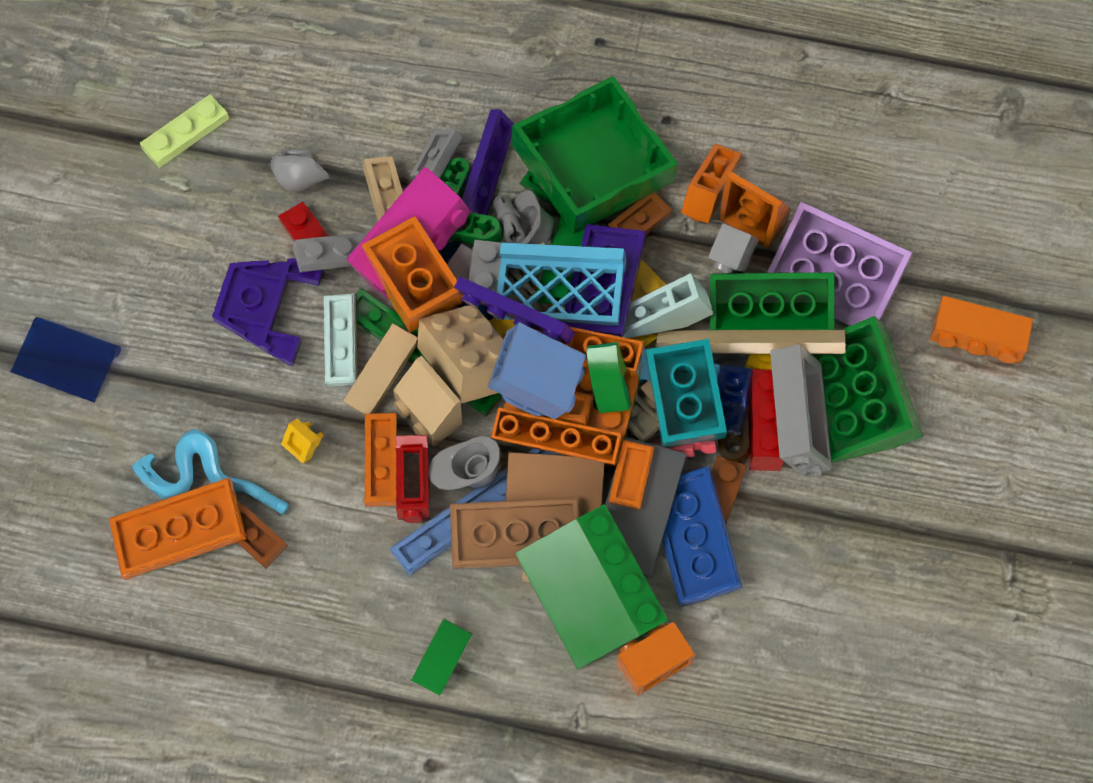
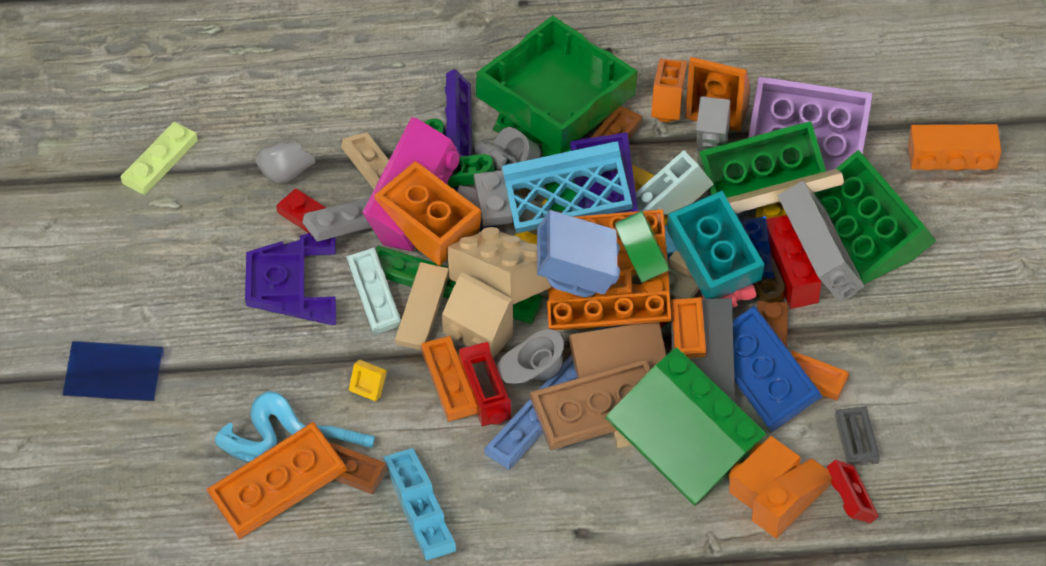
camera: 15 degrees left, 15 degrees down
light grey plate [410,129,462,180] -> none
green slope [411,619,473,696] -> none
dark purple plate [454,277,575,344] -> none
none -> medium azure slope [383,448,456,561]
none -> orange slope [751,458,832,539]
none -> orange tile [791,351,849,401]
none -> red plate [827,459,879,524]
none -> dark grey tile [835,406,880,466]

